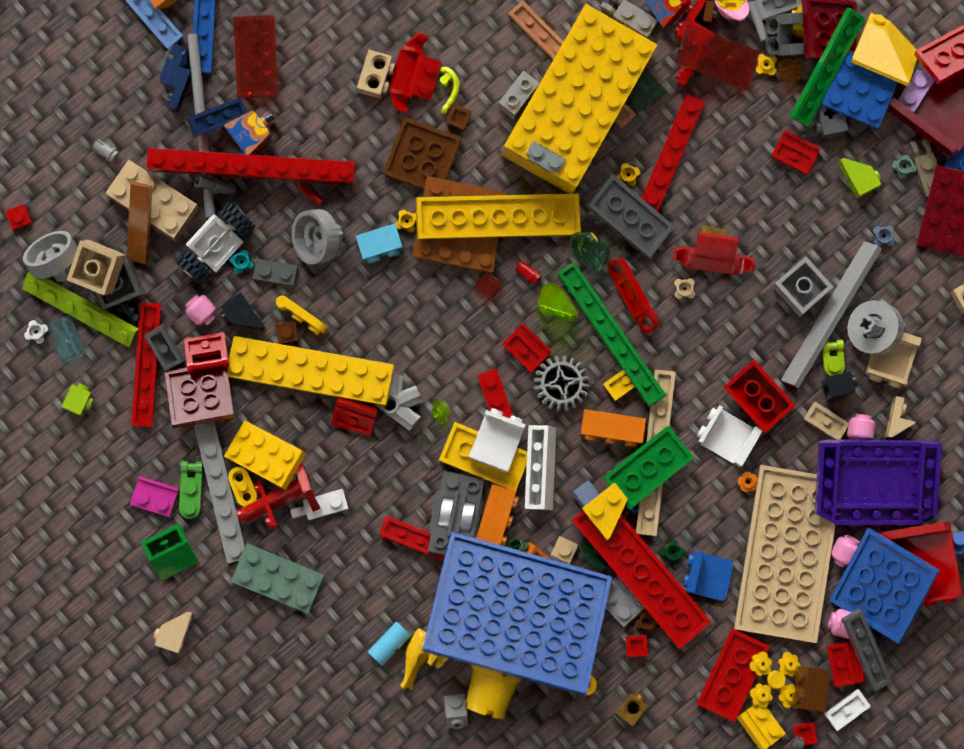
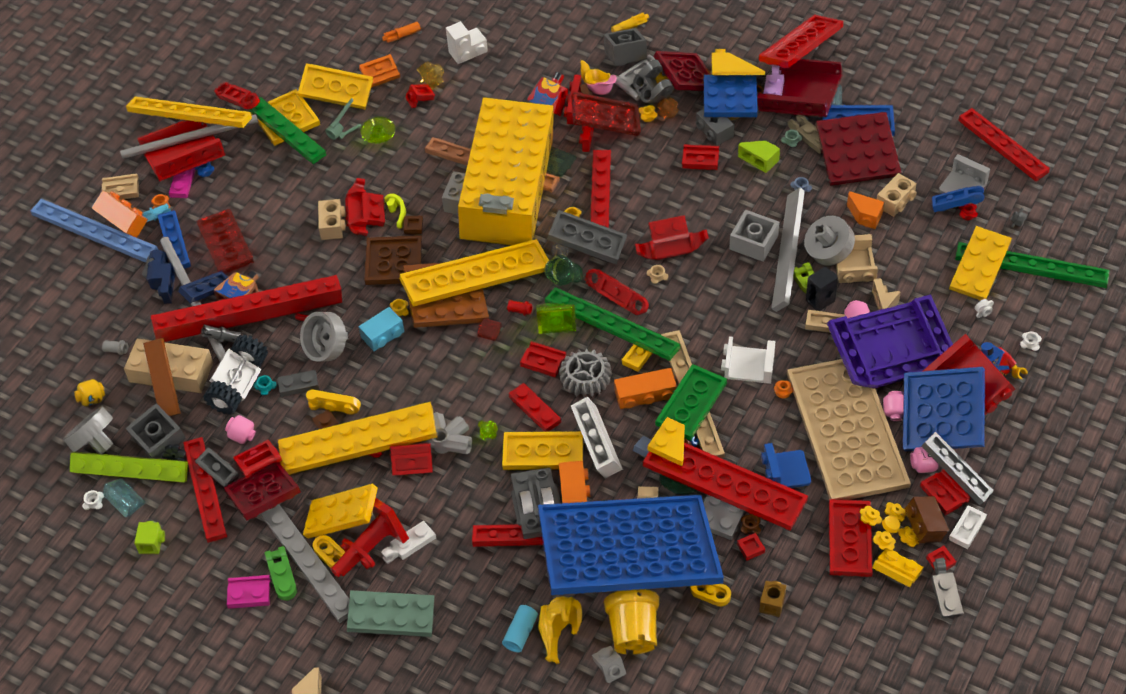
camera: 15 degrees left, 30 degrees down
red plate [5,204,32,231] -> none
tan brick [67,240,126,295] -> none
green slope [141,524,199,581] -> none
black slope [220,292,265,330] -> none
white panel [469,408,525,473] -> none
dark green plate [661,540,686,565] -> none
red slope [723,359,796,433] -> none
green plate [789,8,866,127] -> none
none -> yellow head [74,379,105,407]
none -> orange slope [847,191,884,229]

